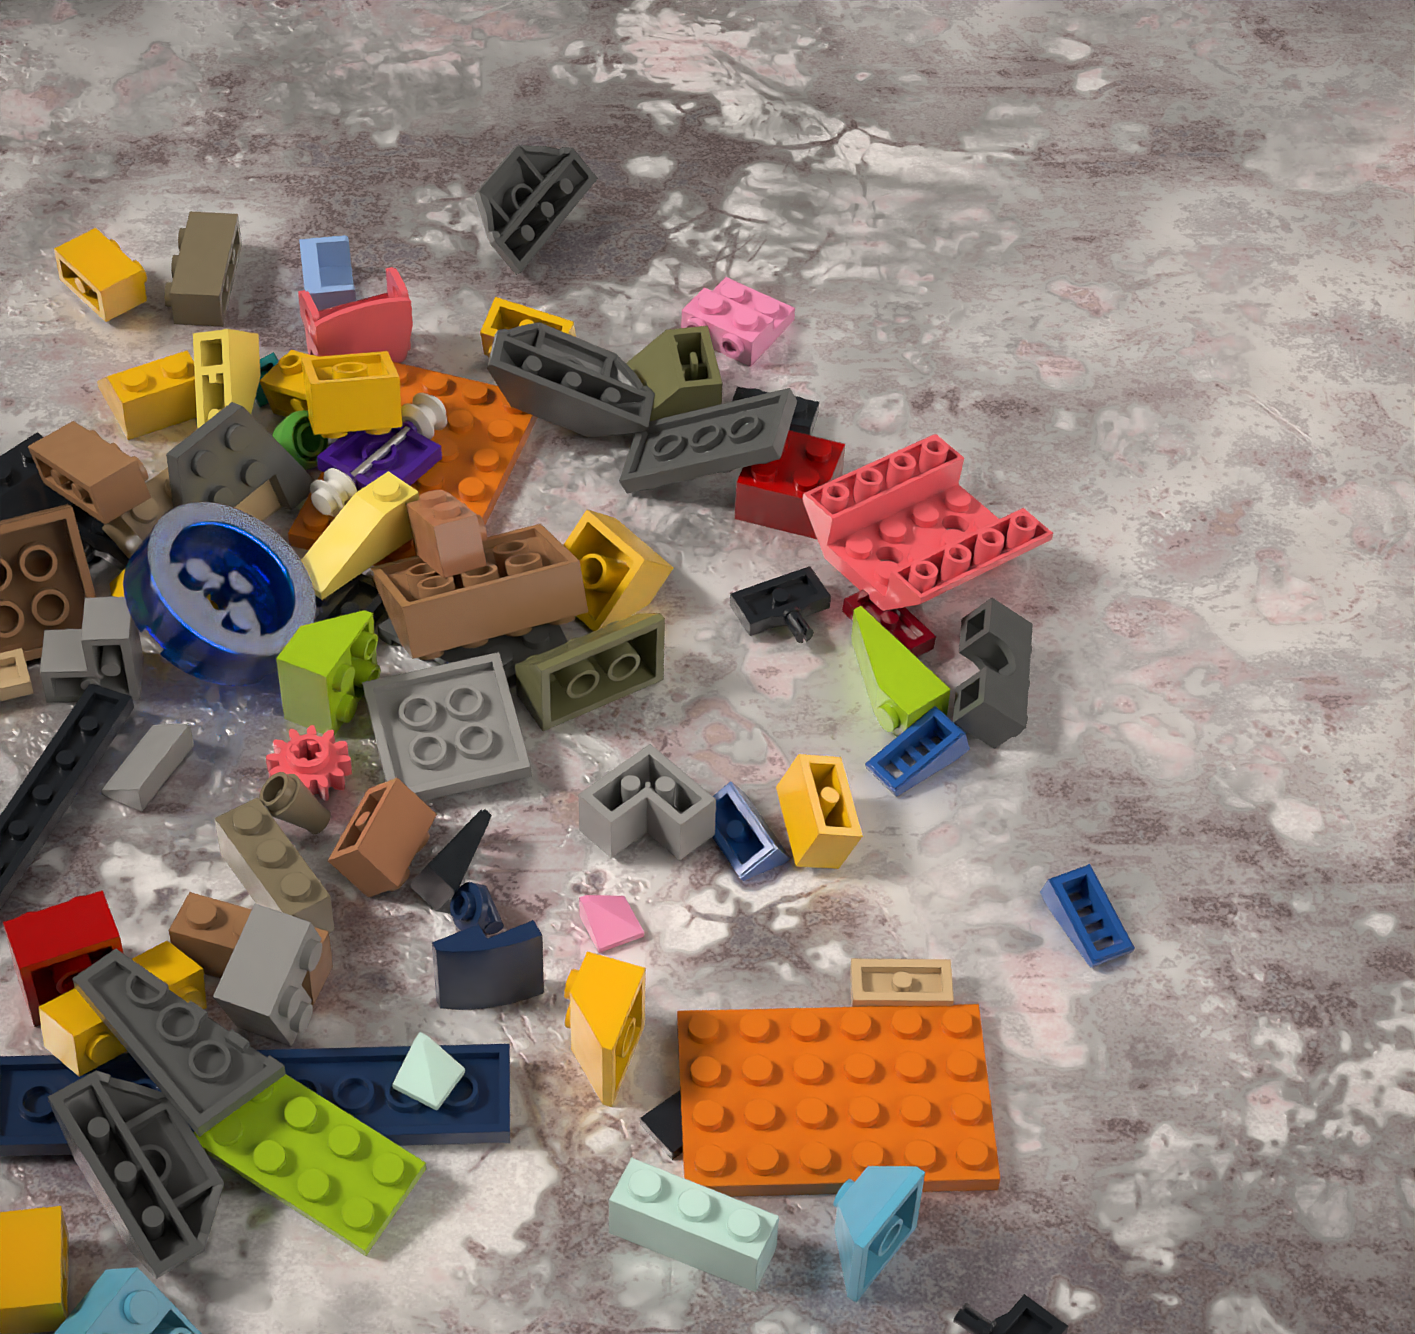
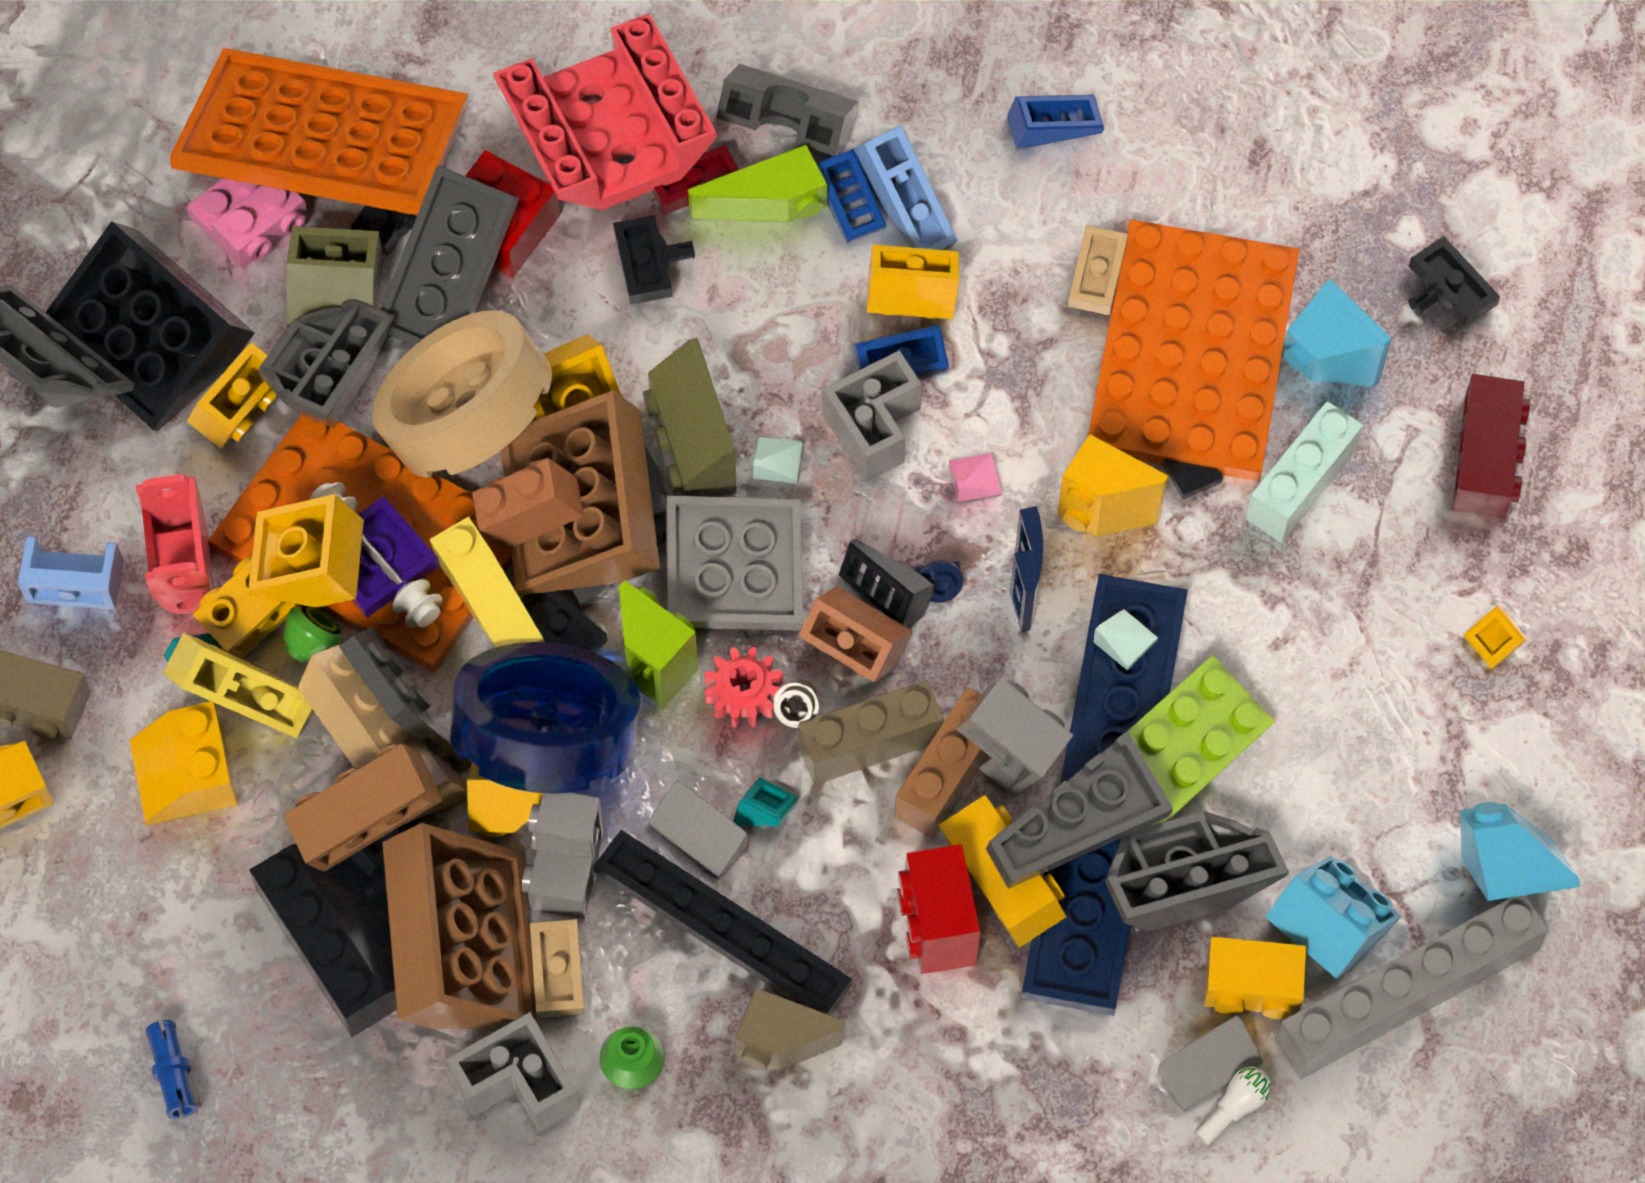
camera: 75 degrees left, 15 degrees up
none -> black slope [45,221,255,431]
none -> orange plate [170,48,468,215]
none -> tan brick [372,310,552,478]
none -> teal slope [733,778,799,826]
none -> light aqua slope [753,437,803,484]
none -> light blue slope [851,125,958,250]

